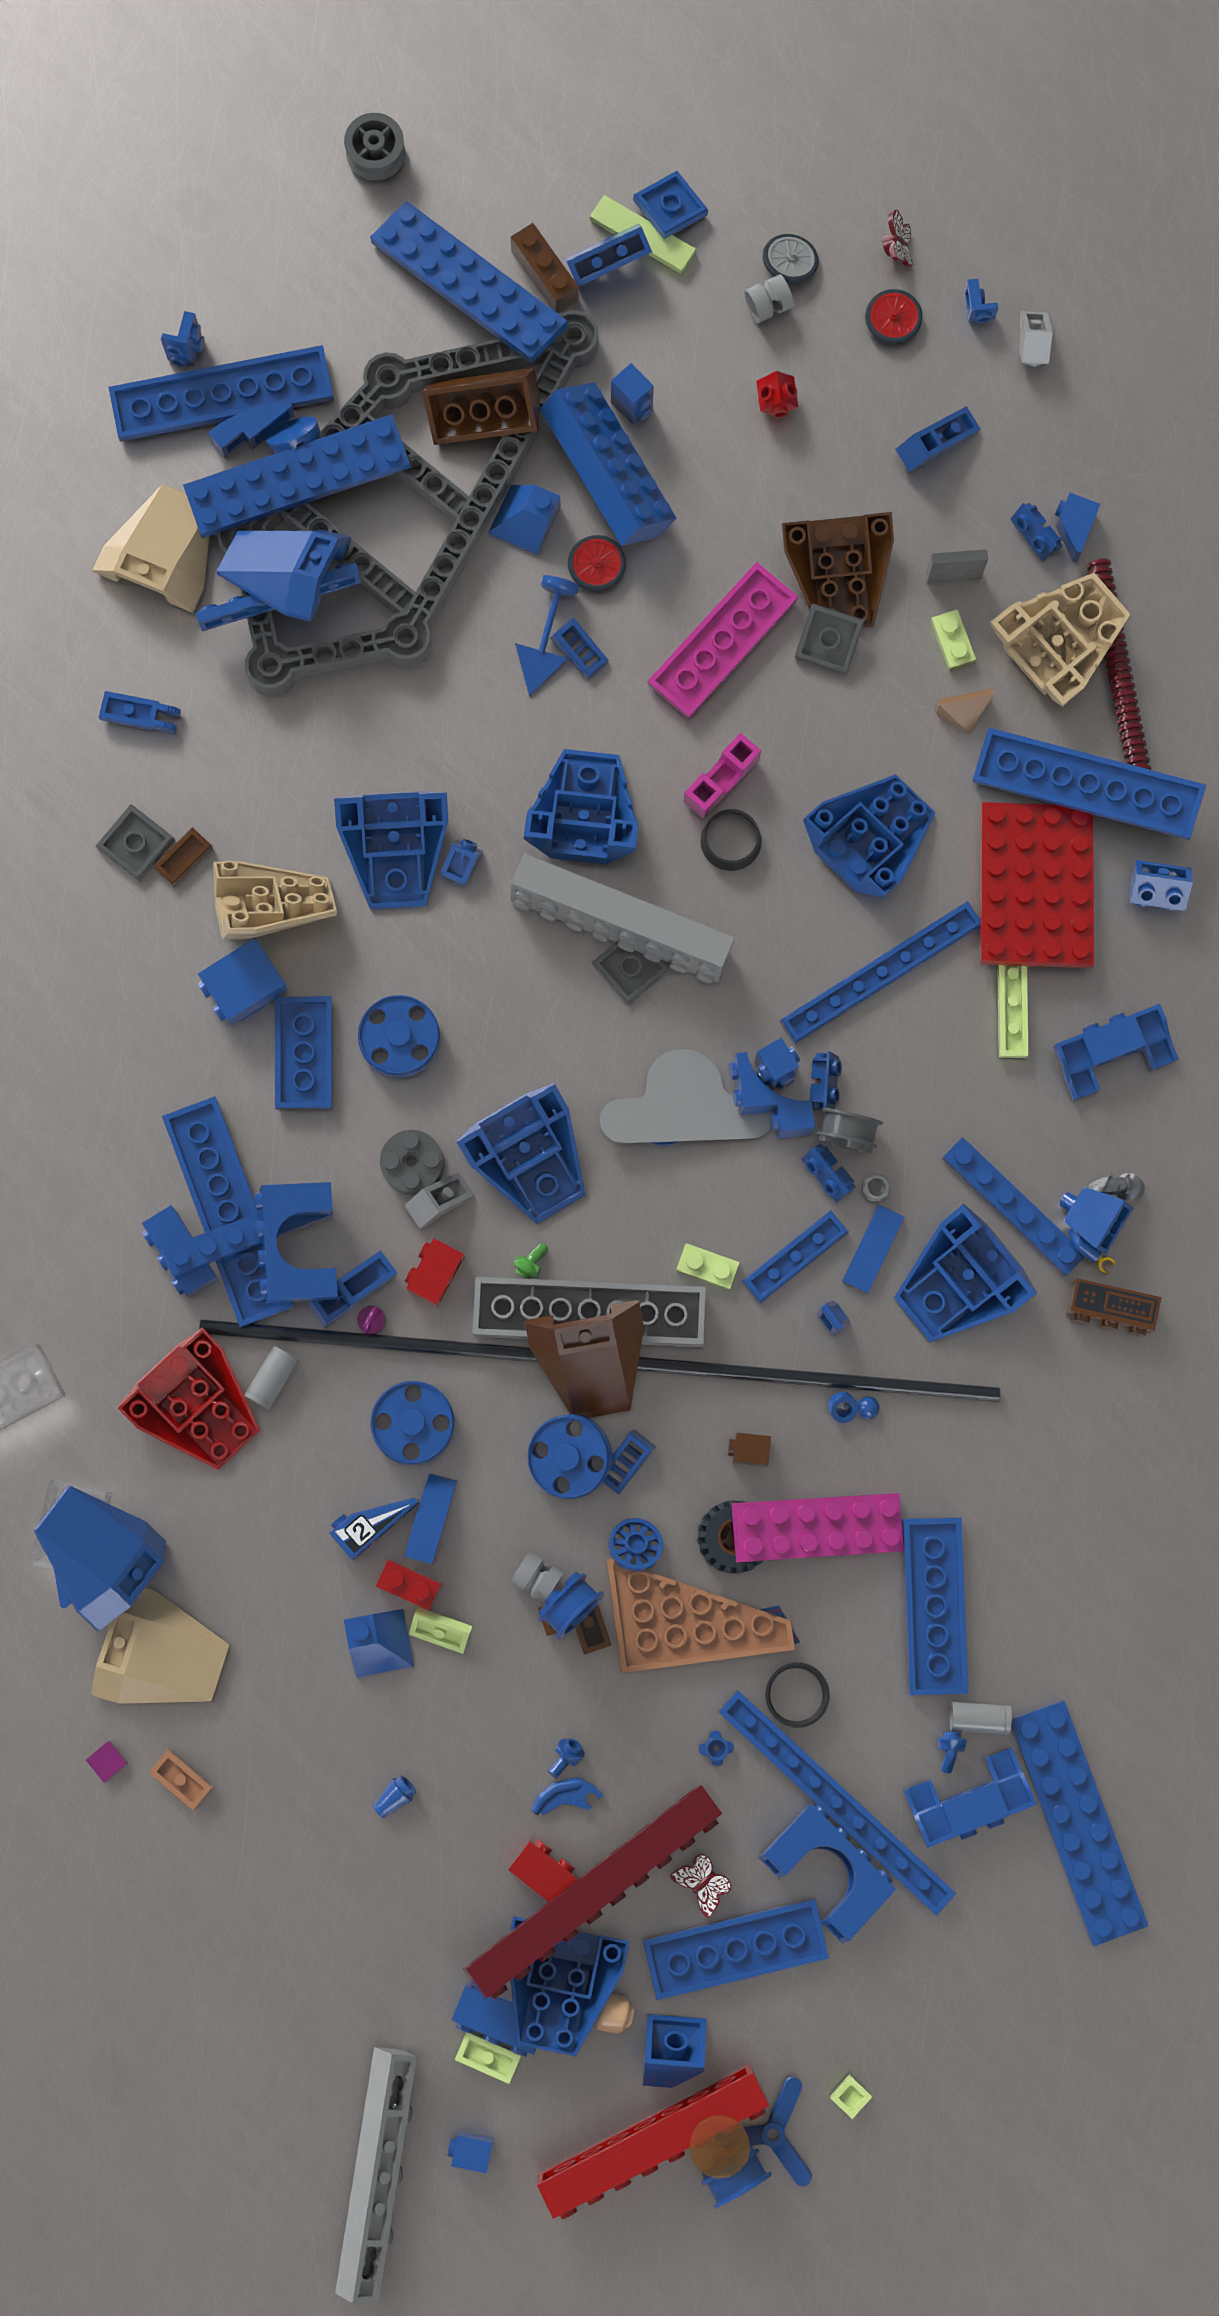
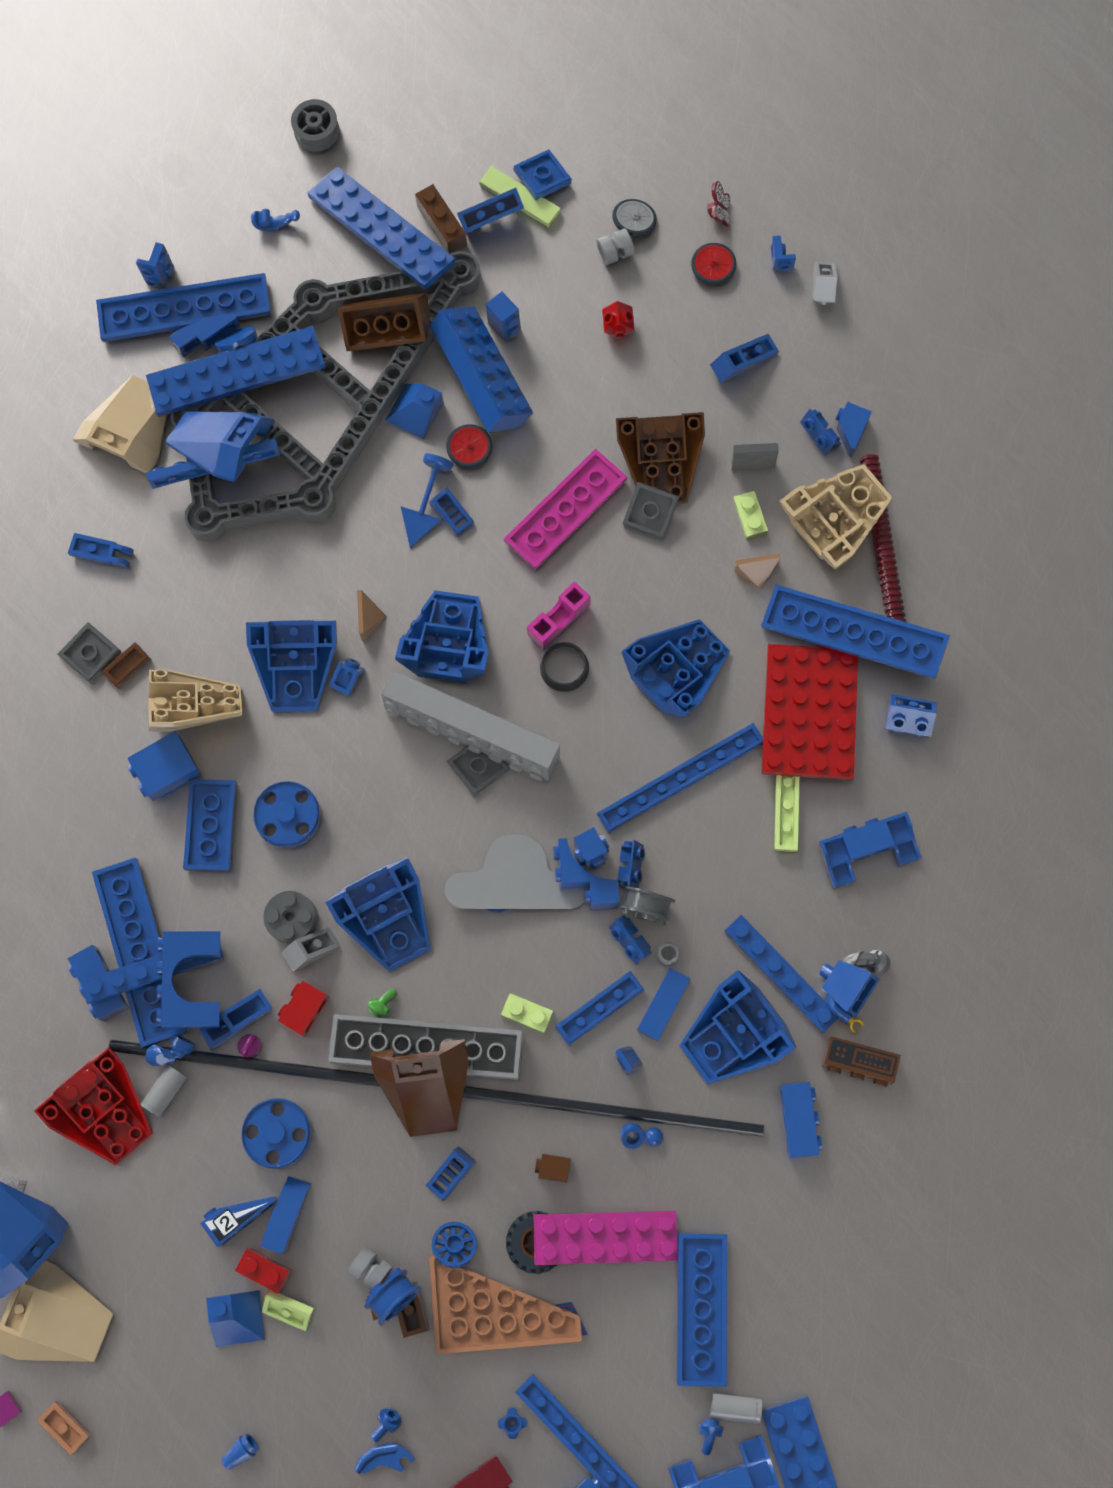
camera: 10 degrees right, 5 degrees down
blue piece [527,1414,613,1499] -> none
black tyre [765,1662,830,1728] -> none
none -> blue arm [145,1034,195,1066]
none -> blue piece [251,209,300,231]
none -> medium nougat slope [357,590,387,640]
none -> blue brick [779,1082,822,1159]

